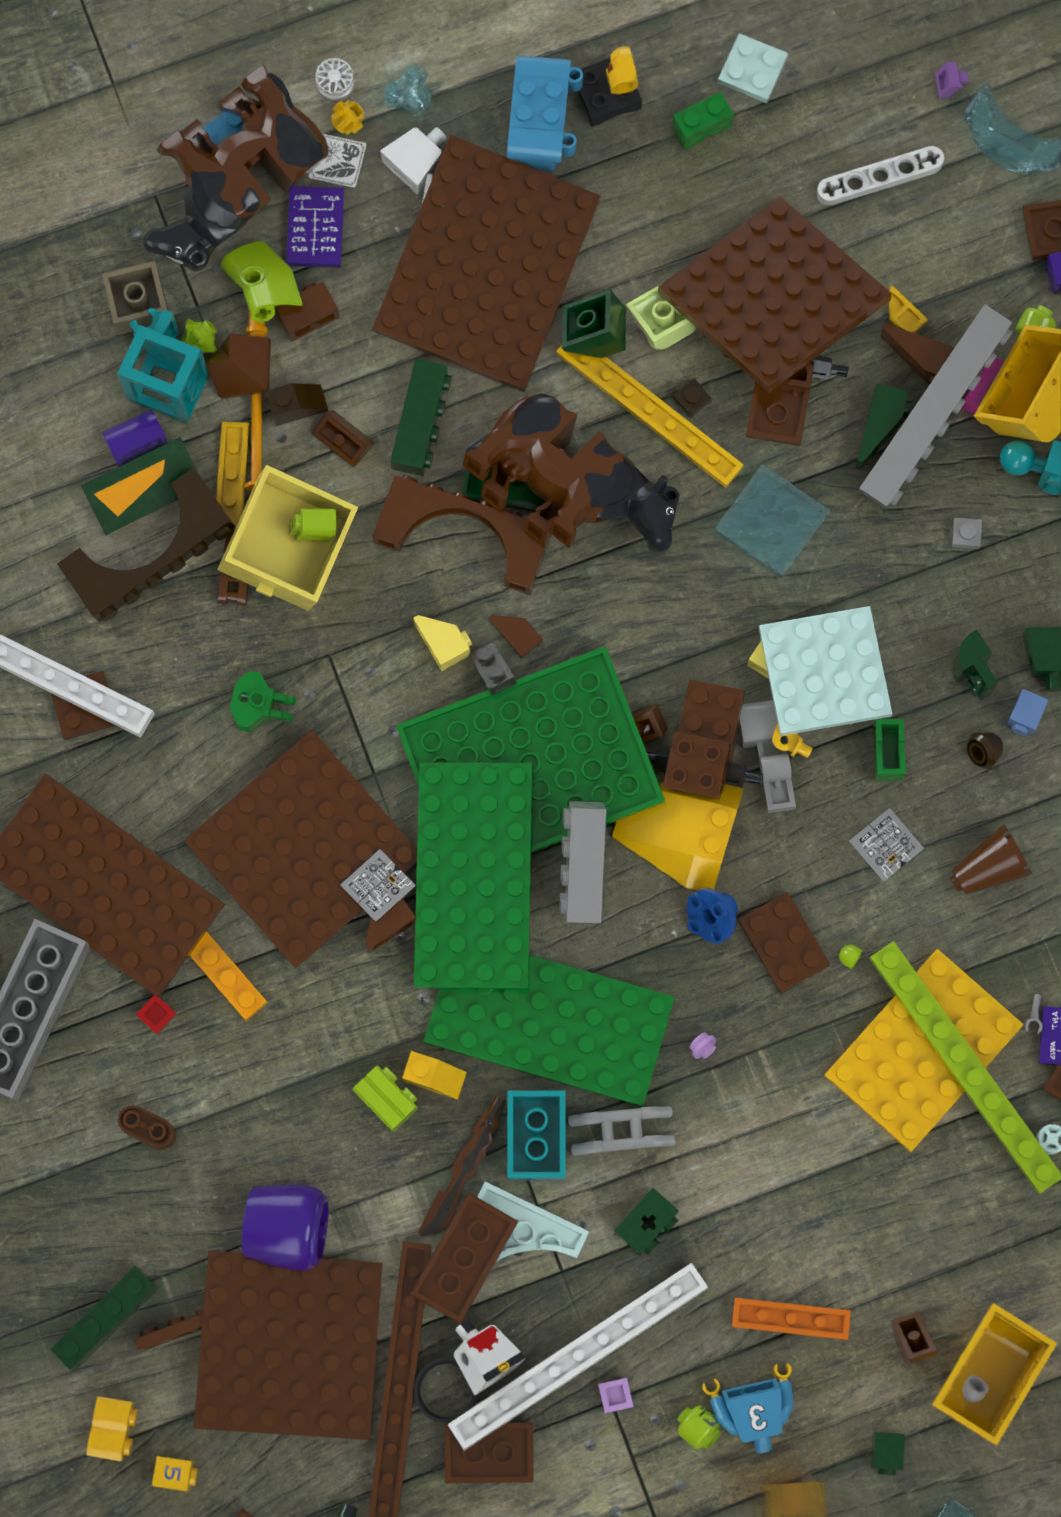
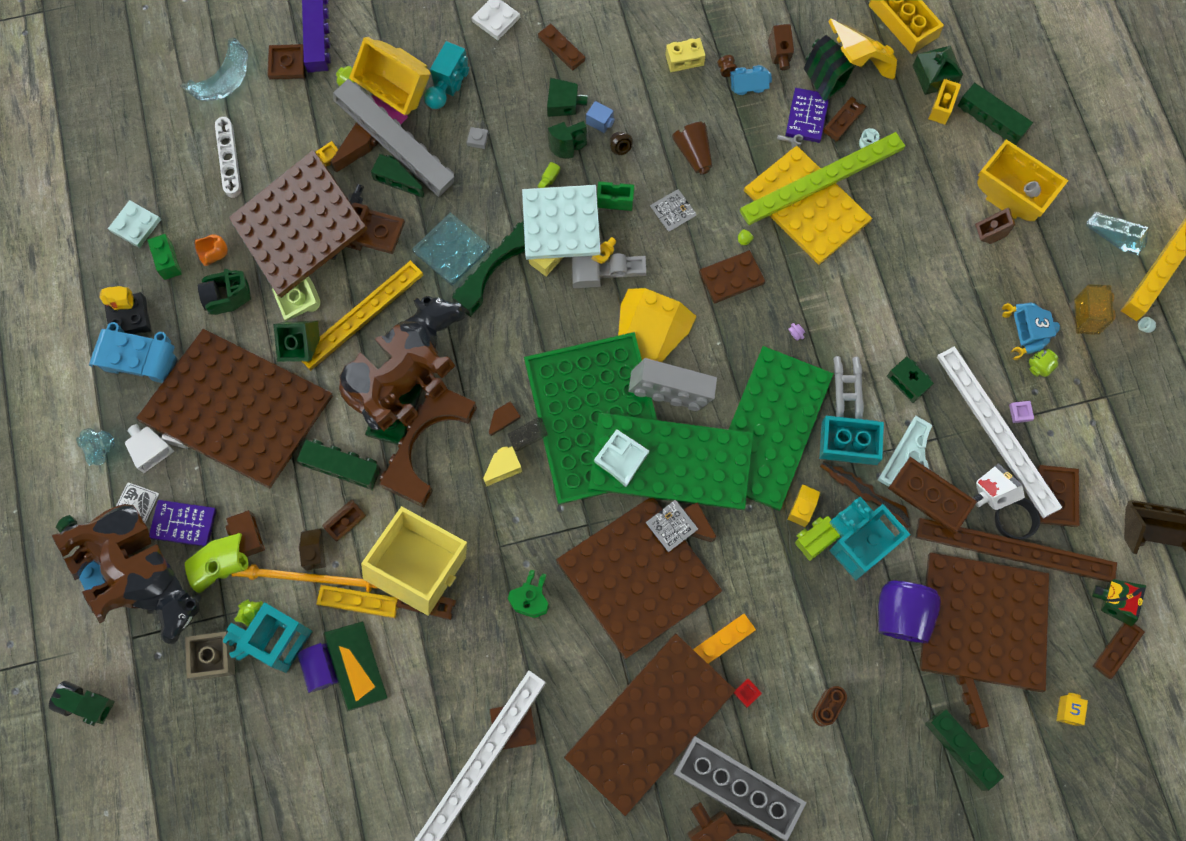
camera: 85 degrees left, 5 degrees down
dark brown arch [57,468,235,622] -> none
yellow brick [86,1396,138,1461] -> none
reddish brown slope [206,333,271,399] -> none
lime brick [289,508,336,542] -> none
white wheel [316,58,354,102] -> none
yellow gear [331,100,365,135] -> none
reddish brown slope [632,704,668,742] -> none
reddish brown piece [646,679,763,800] -> none
dark brown plate [673,378,712,418] -> none
blue plate [686,888,738,944] -> none
orange plate [731,1298,851,1340] -> none
dark green brick [871,1432,905,1476] -> none
medium lavender tile [935,62,969,99] -> none
none -> dark green piece [49,681,115,726]
none -> dark green tile [56,515,77,533]
none -> orange hair [195,234,228,266]
none -> dark green piece [198,269,251,315]
none -> dark green arch [452,220,525,317]
none -> lime bar [538,162,560,188]
none -> light aqua plate [594,430,649,487]
none -> teal piece [829,497,911,581]

